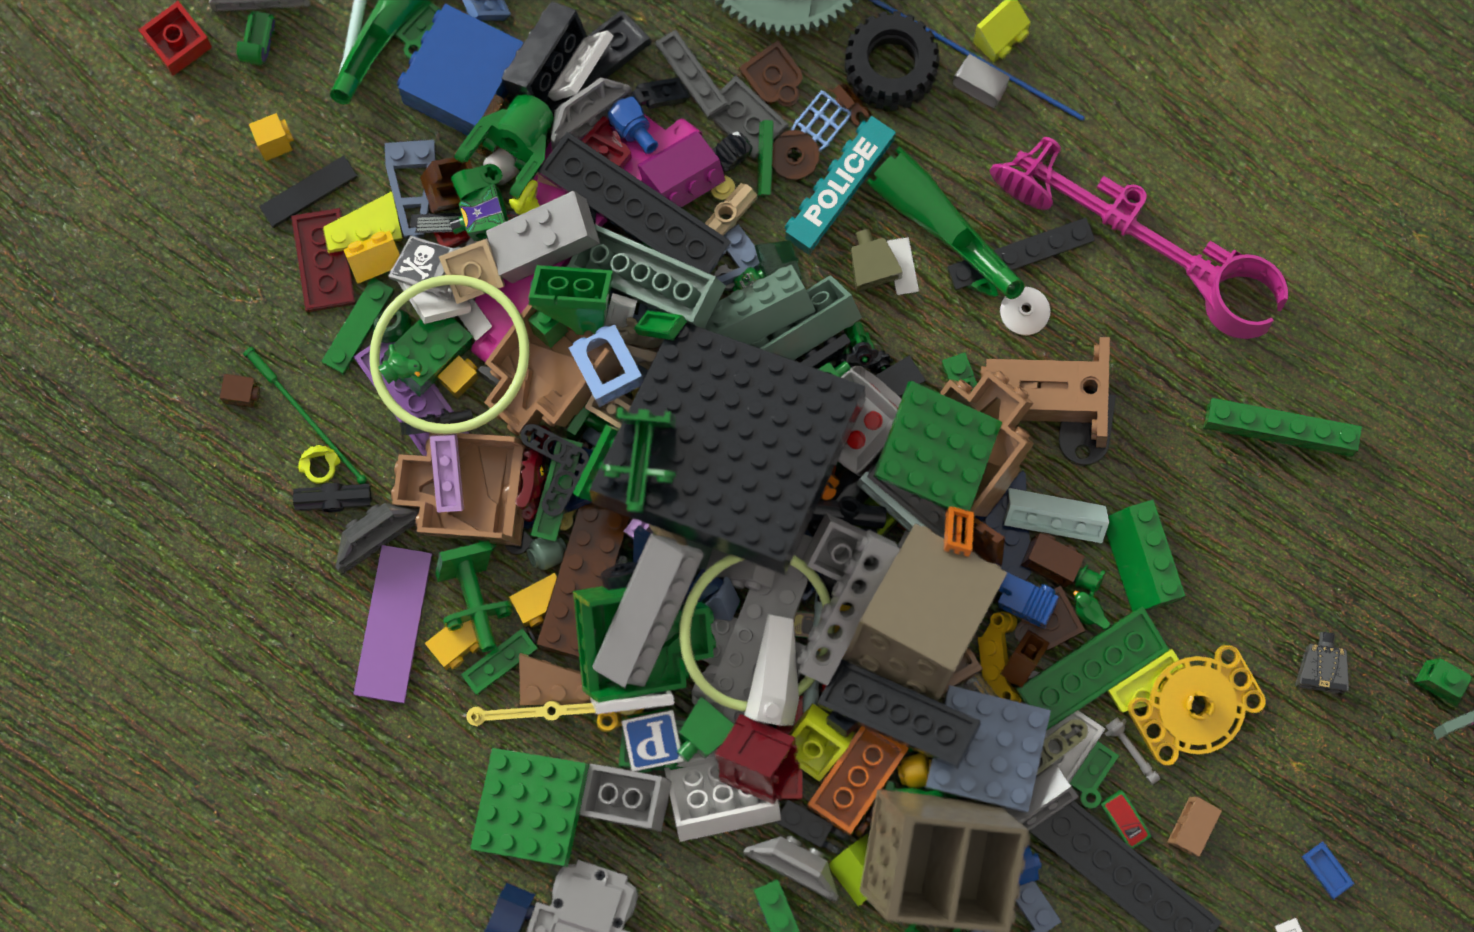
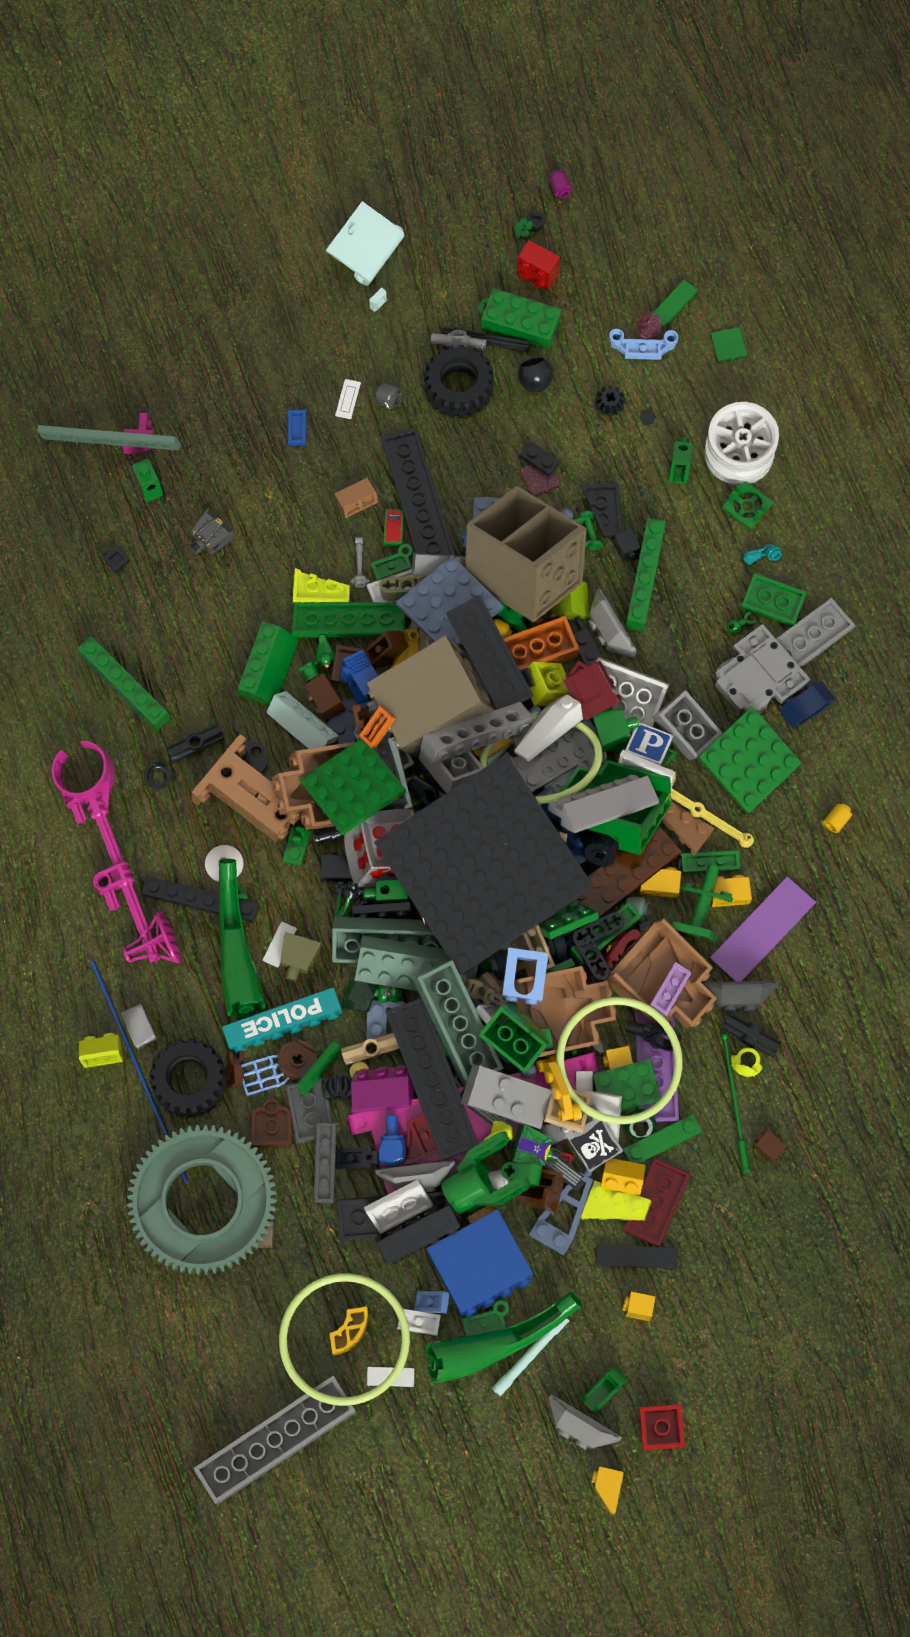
camera: 145 degrees left, 5 degrees down
green animal [378,344,422,384] -> none
green piece [602,407,676,512] -> none
green tile [634,311,687,340] -> none
yellow piece [1128,645,1266,765] -> none
none -> black plate [103,546,130,573]
none -> black piece [145,762,171,789]
none -> black piece [166,723,225,764]
none -> yellow plate [536,1054,582,1122]
none -> yellow brick [823,803,852,834]

